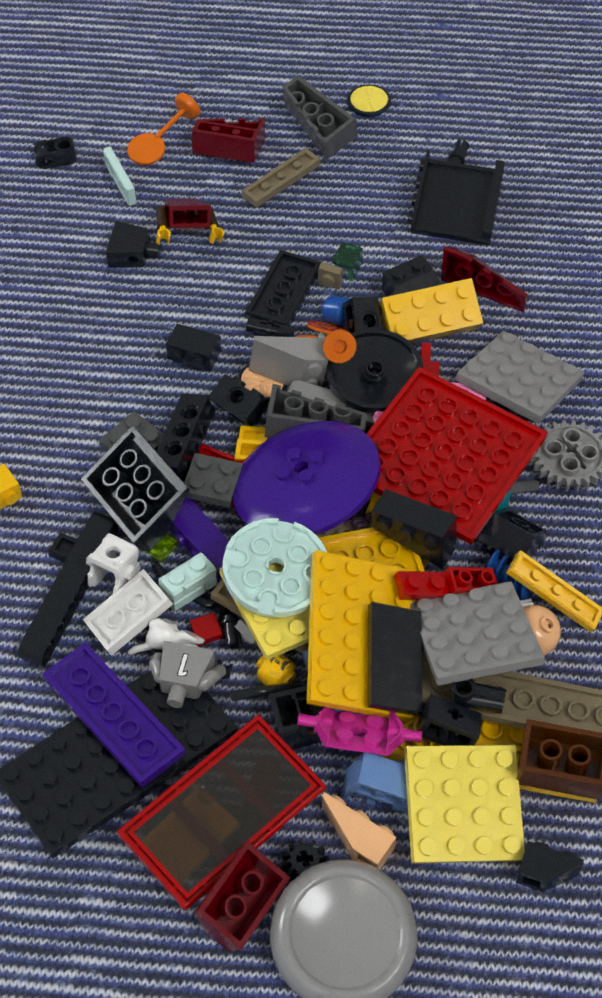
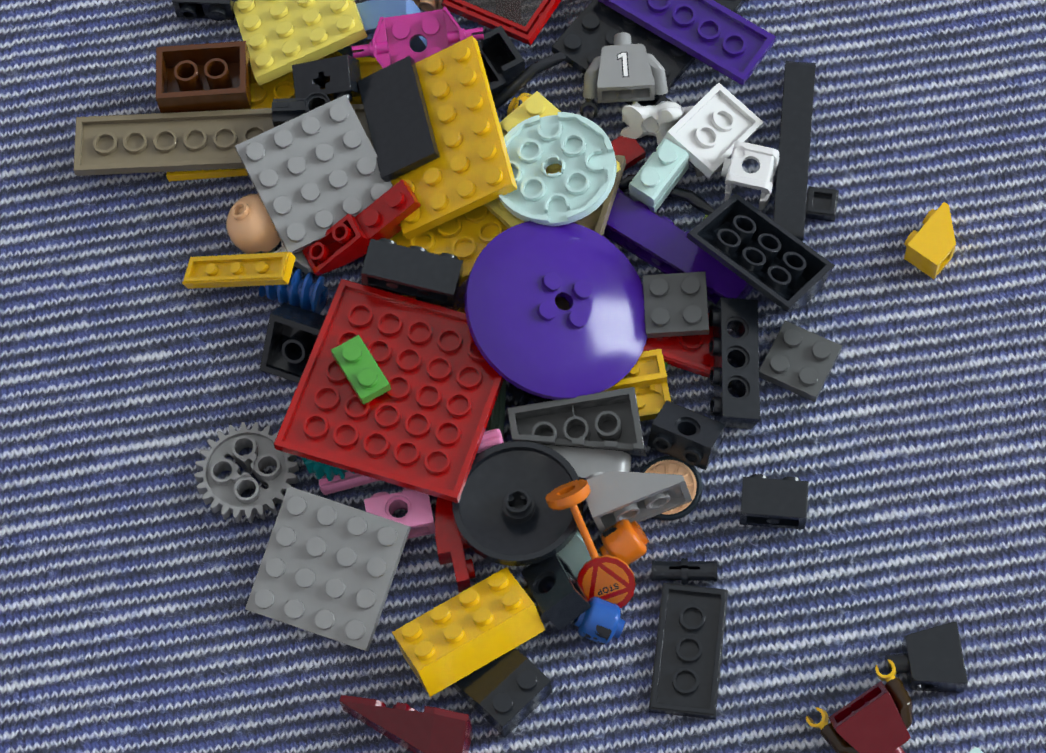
camera: 170 degrees right, 10 degrees up
dark tan plate [318,262,343,290] -> none
clear green panel [332,242,363,281] -> none
none -> bright green plate [331,335,391,405]

